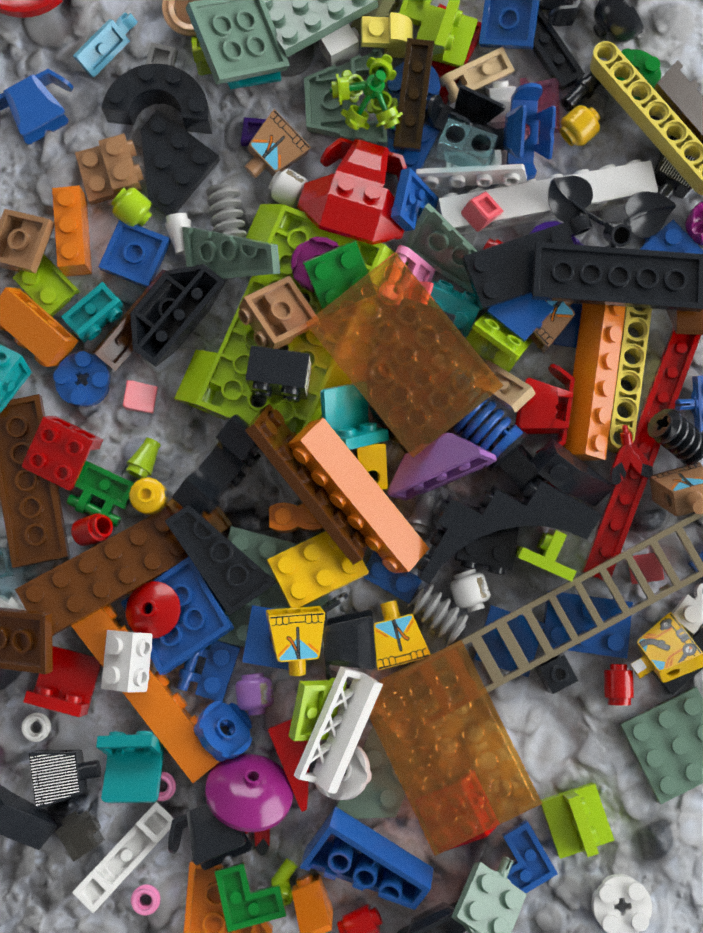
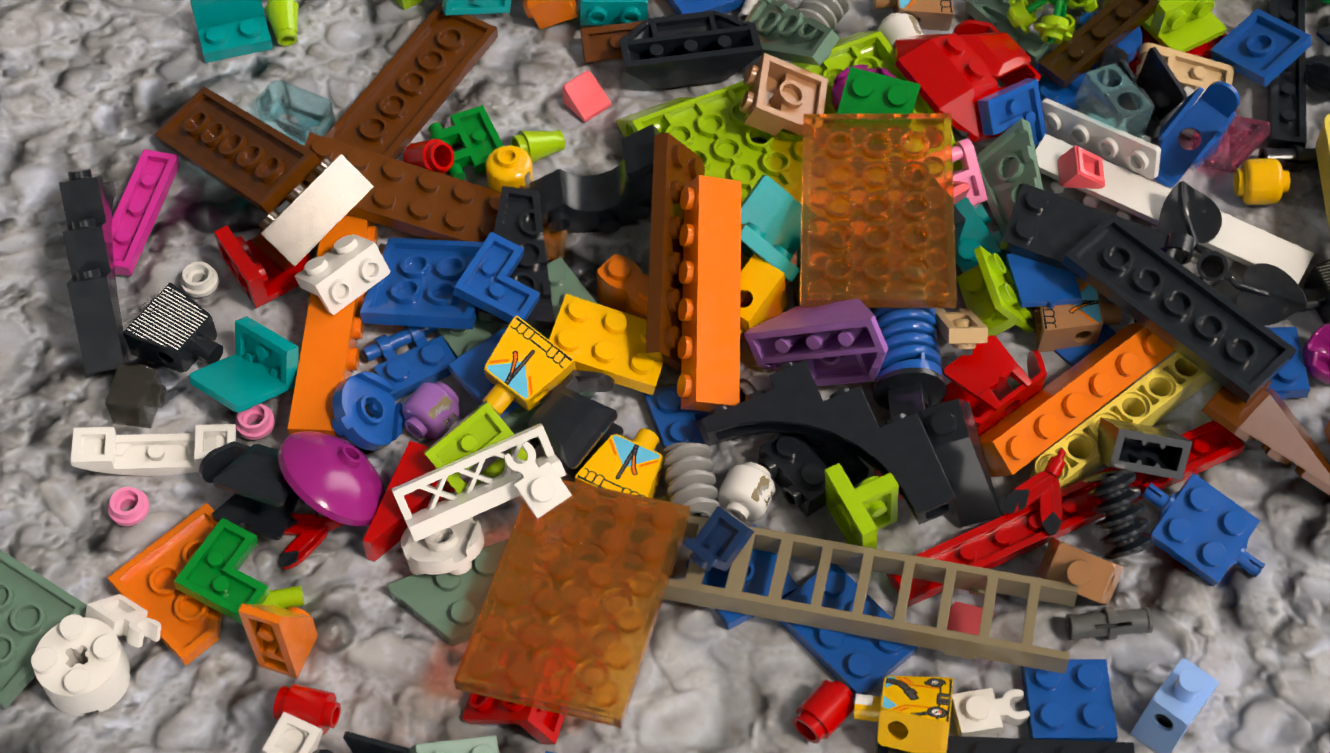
camera: 40 degrees right, 25 degrees down
red bracket [22,416,104,490] -> none
blue plate [53,351,111,407] -> none
red dish [126,581,181,639] -> none
black brick [246,345,312,403] -> none
blue wedge [299,806,434,910] -> none
black brick [534,654,578,694] -> none
none -> wedge [251,154,374,272]
none -> blue plate [453,232,540,323]
none -> white plate [504,441,572,519]
none -> dark blue bracket [682,506,755,572]
none -> brick [1098,417,1192,480]

